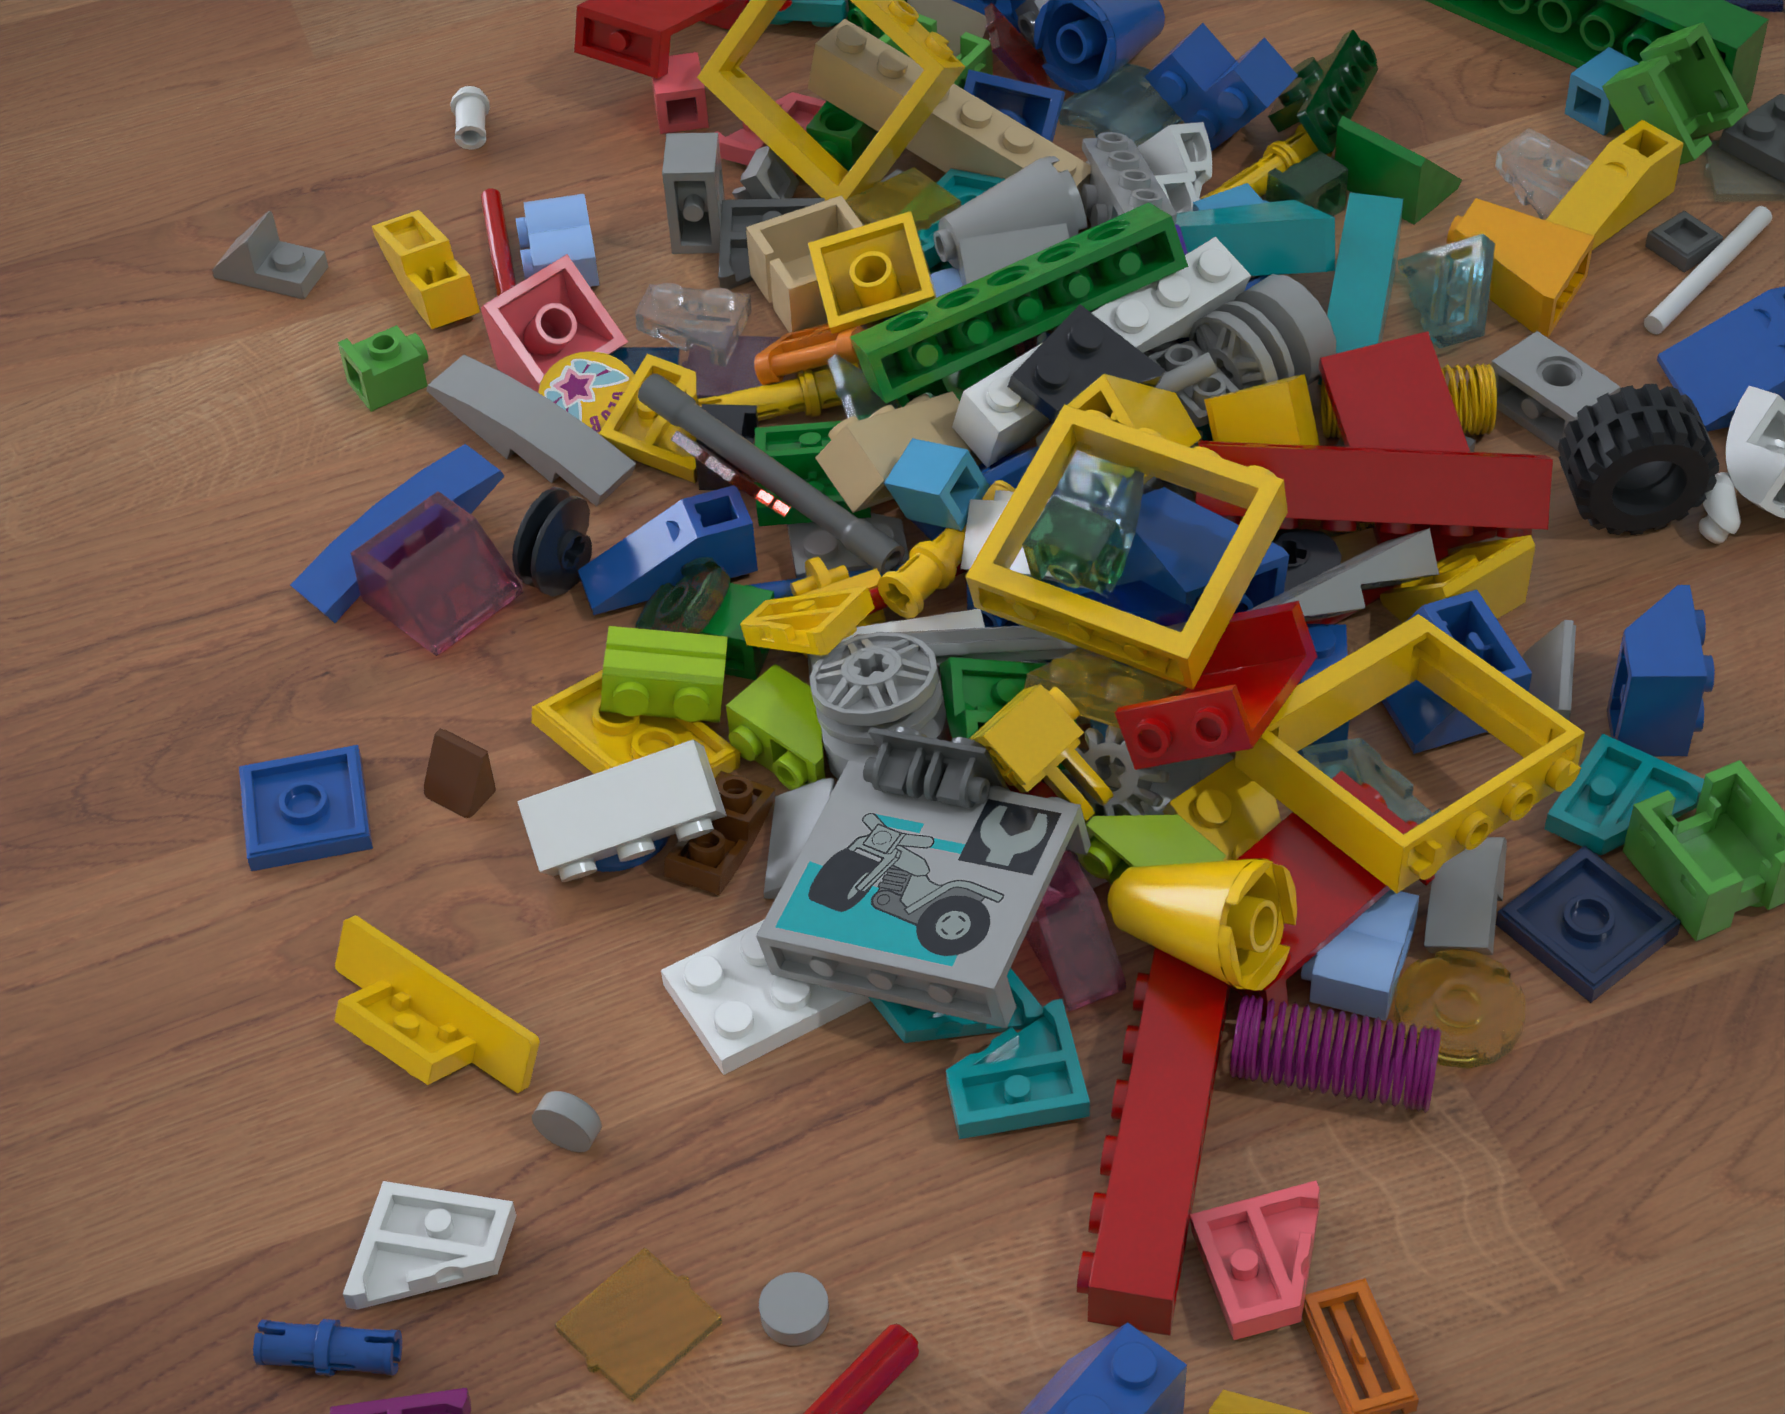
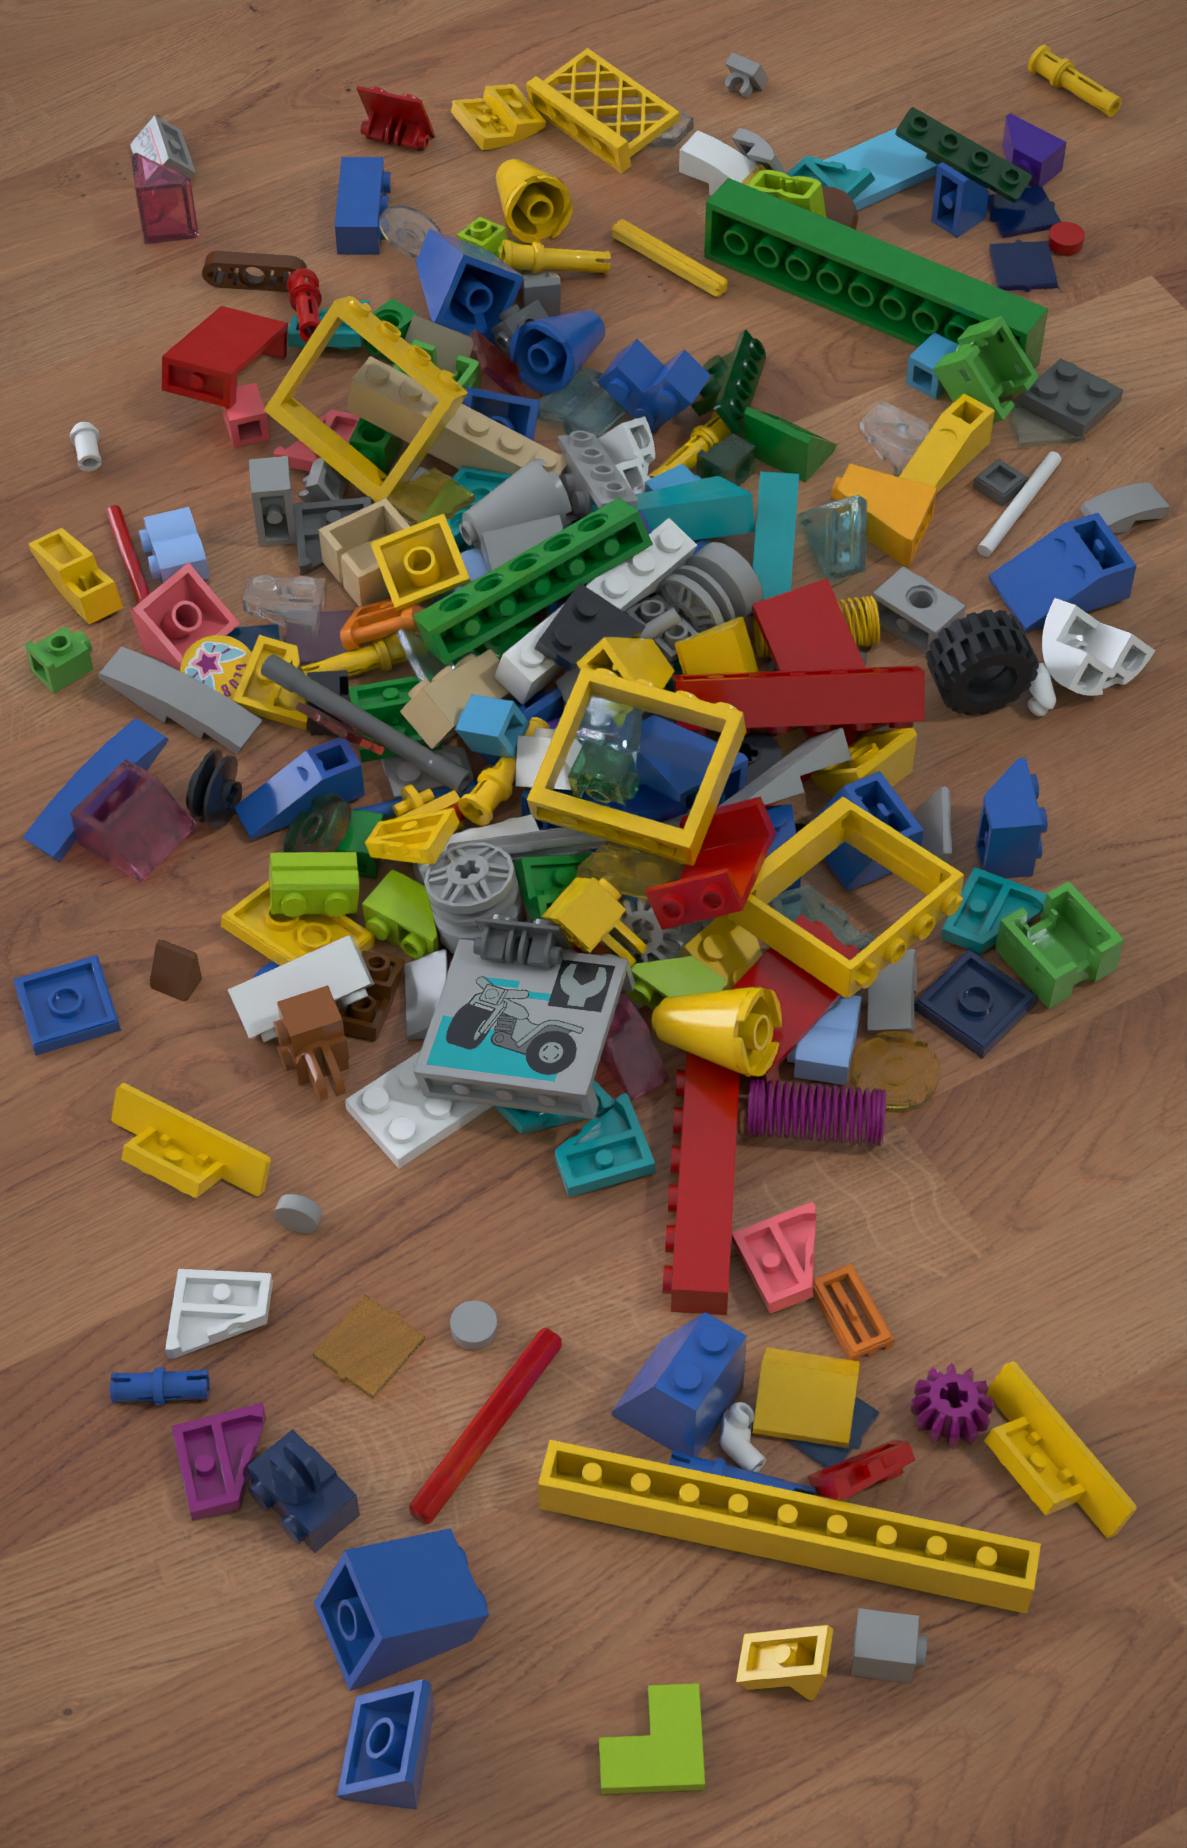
camera: 10 degrees left, 5 degrees up
none -> dark orange brick [273,985,349,1102]

